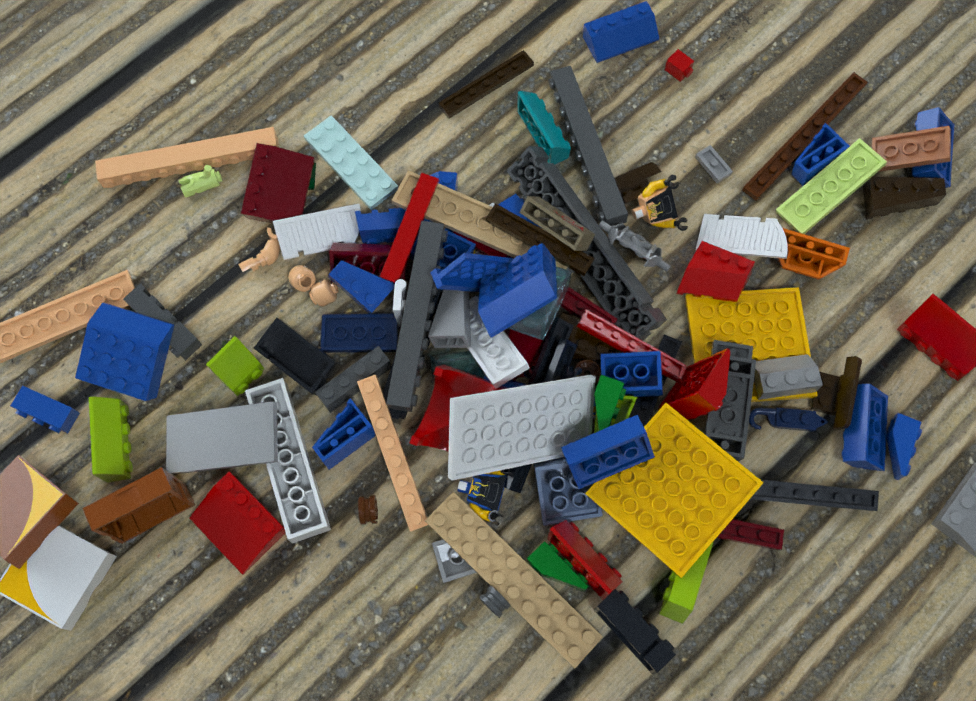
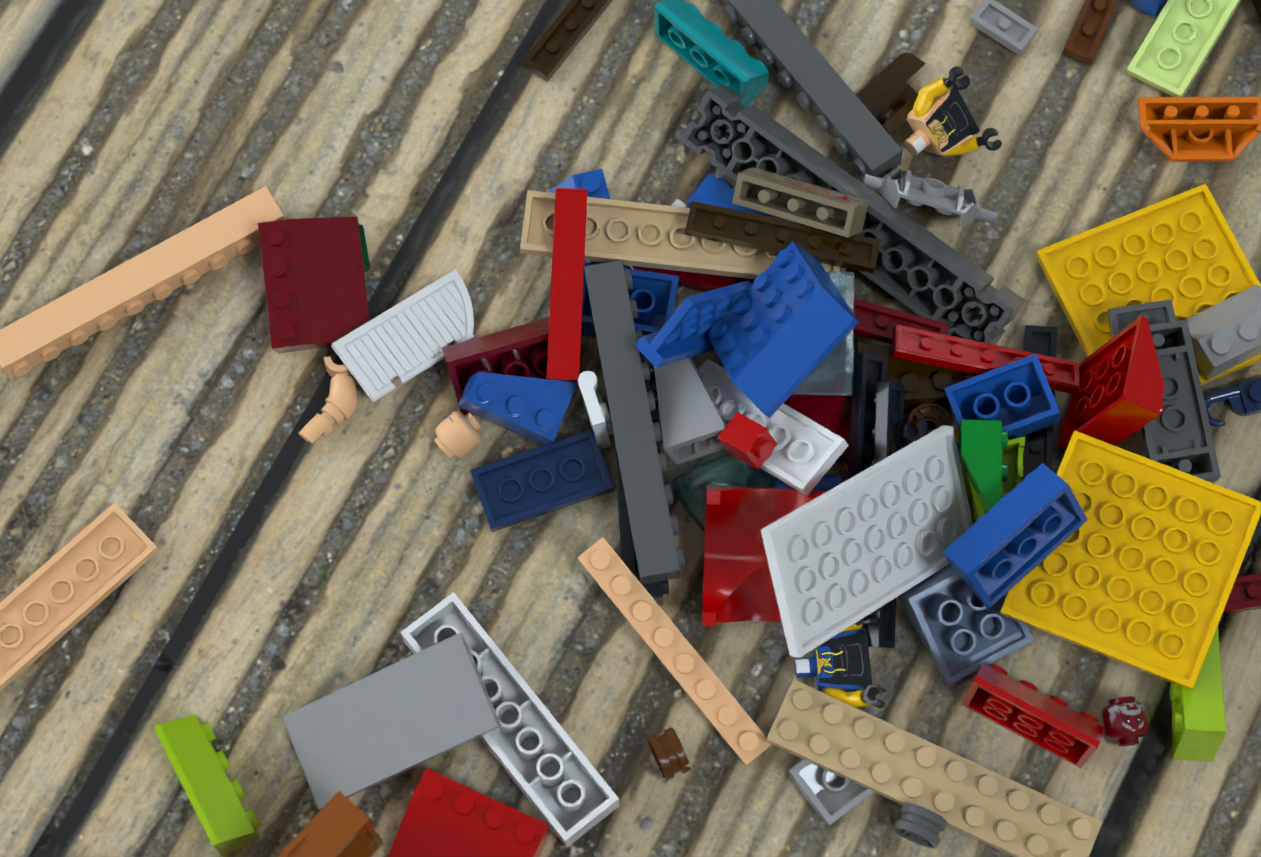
camera: 20 degrees left, 0 degrees up
blue brick [10,385,80,434] -> none
blue slope [75,302,174,401] -> none
dark grey wedge [123,283,202,361] -> none
yellowish green piece [179,165,222,198] -> none
lime slope [206,336,264,397] -> none
black piece [254,317,342,396] -> none
light nougat head [288,265,316,292] -> none
light aqua plate [304,115,399,210] -> none
blue wedge [312,398,376,470] -> none
dark grey brick [315,346,392,413] -> none
blue wedge [355,208,406,244] -> none
green slope [527,541,588,592] -> none
black piece [594,589,676,674] -> none
red wedge [676,241,755,302] -> none
white piece [696,214,788,259] -> none
none -> red brick [717,412,777,470]
none -> dark red head [1102,696,1149,747]

